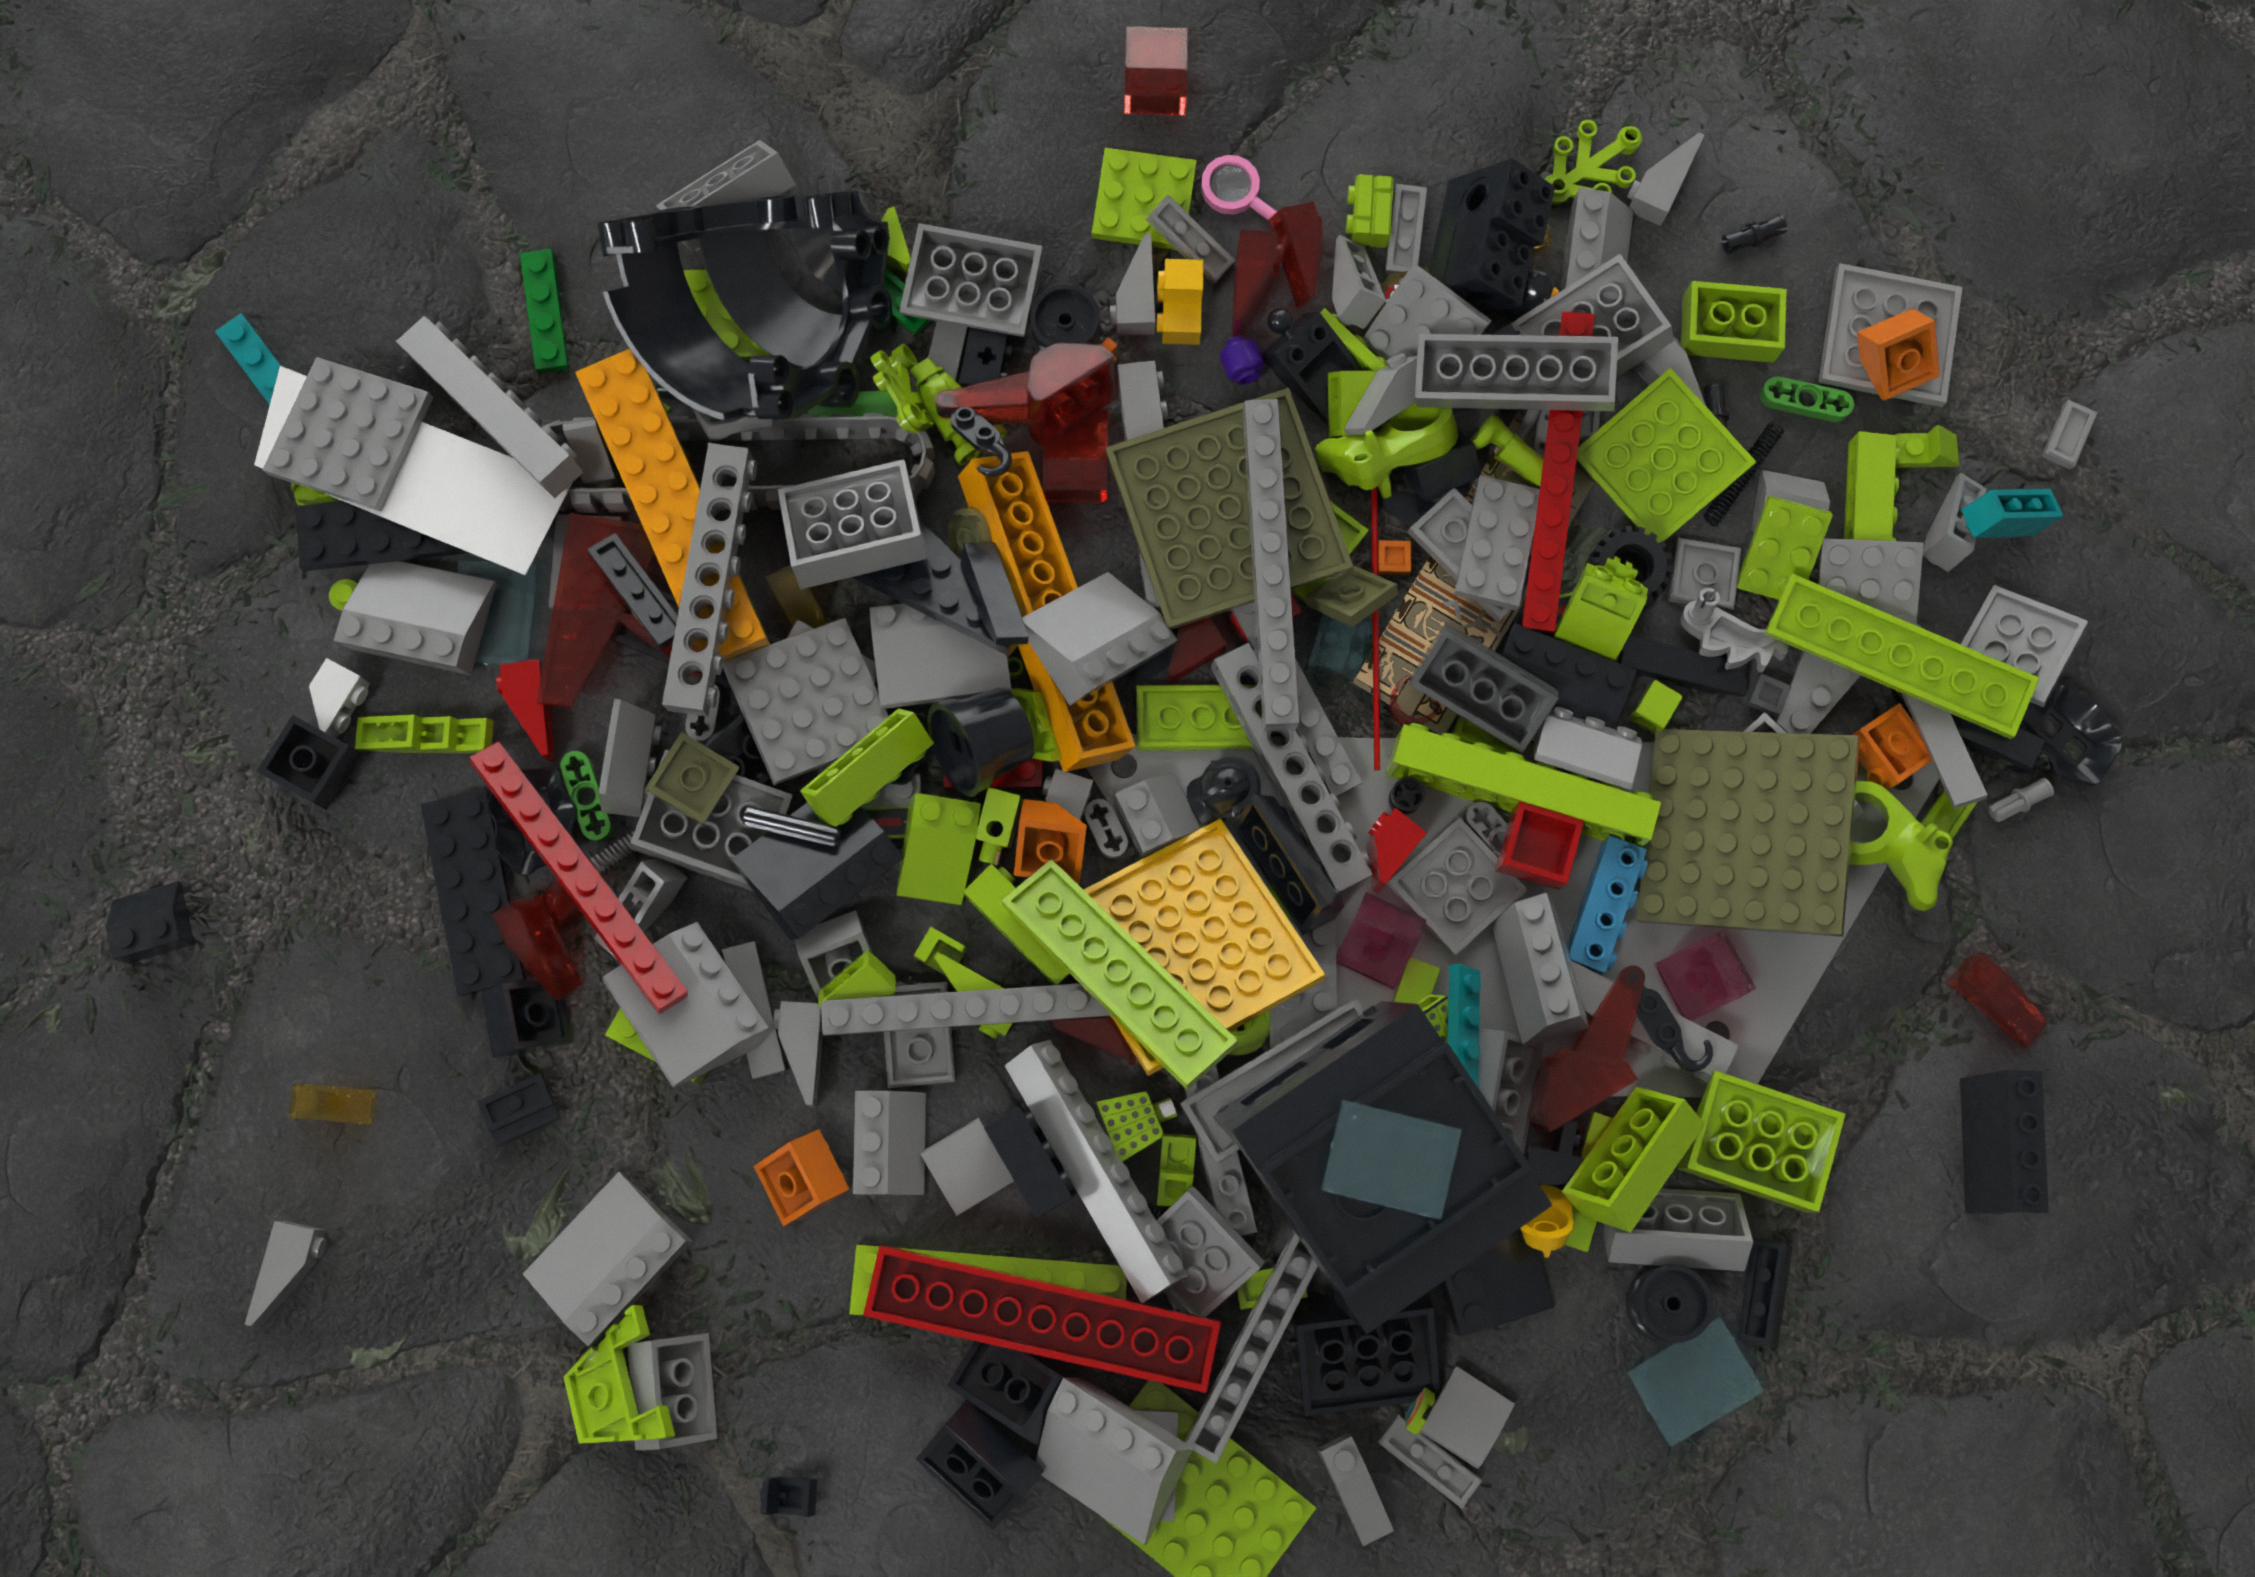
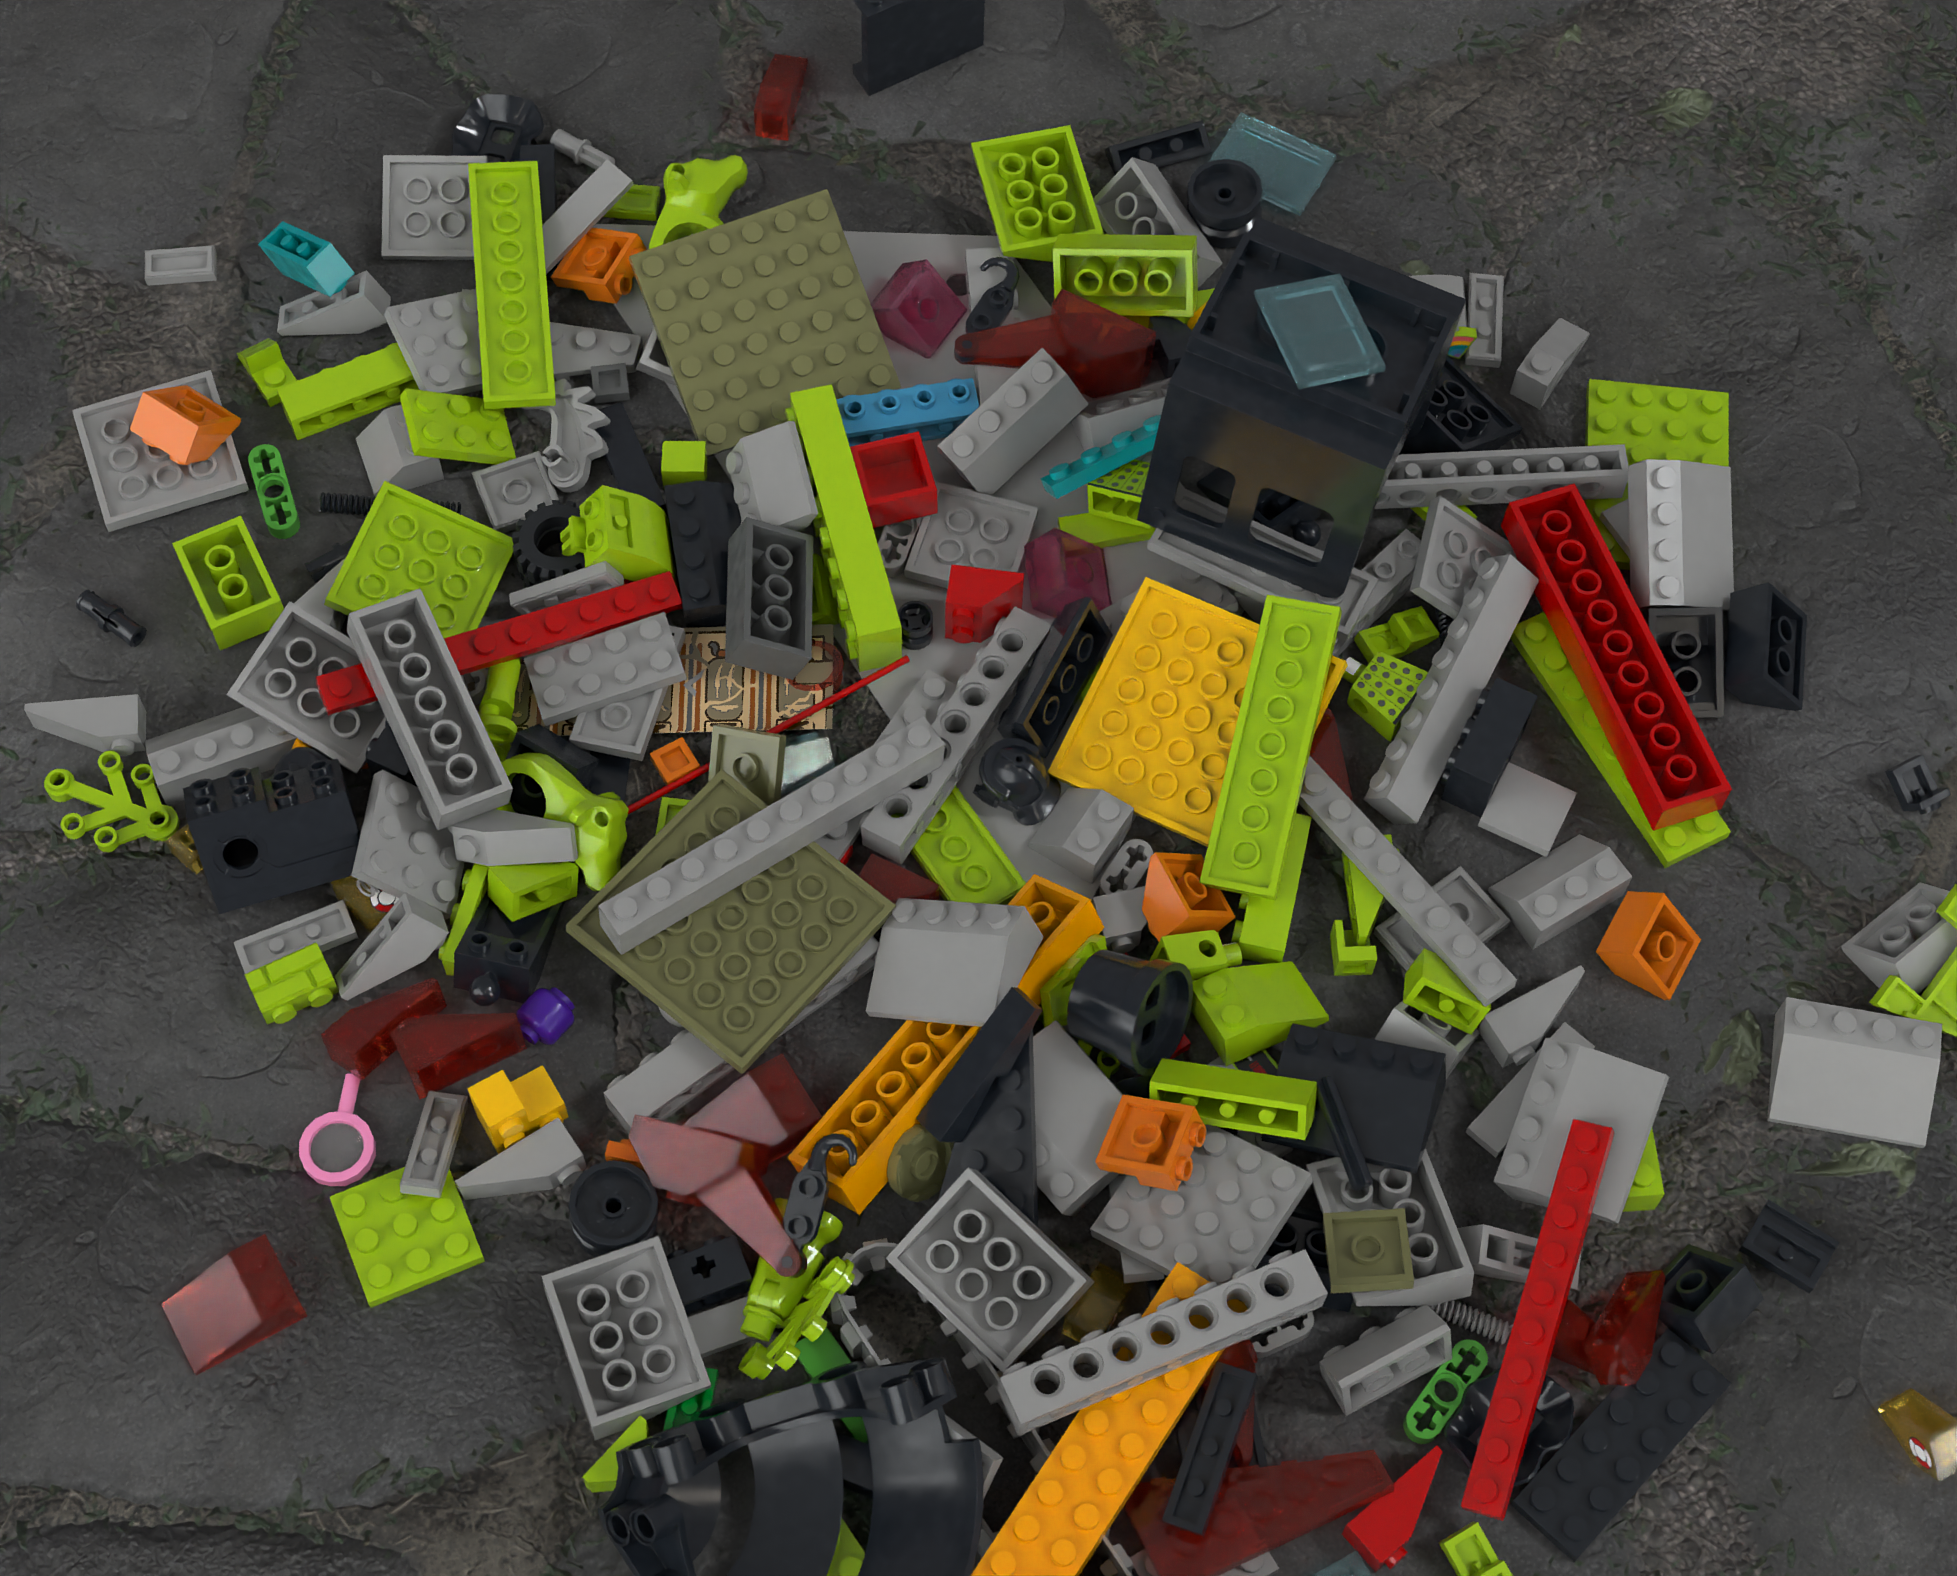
camera: 120 degrees left, 15 degrees down
none -> light grey tile [509,561,624,615]
none -> orange plate [1095,1095,1206,1191]

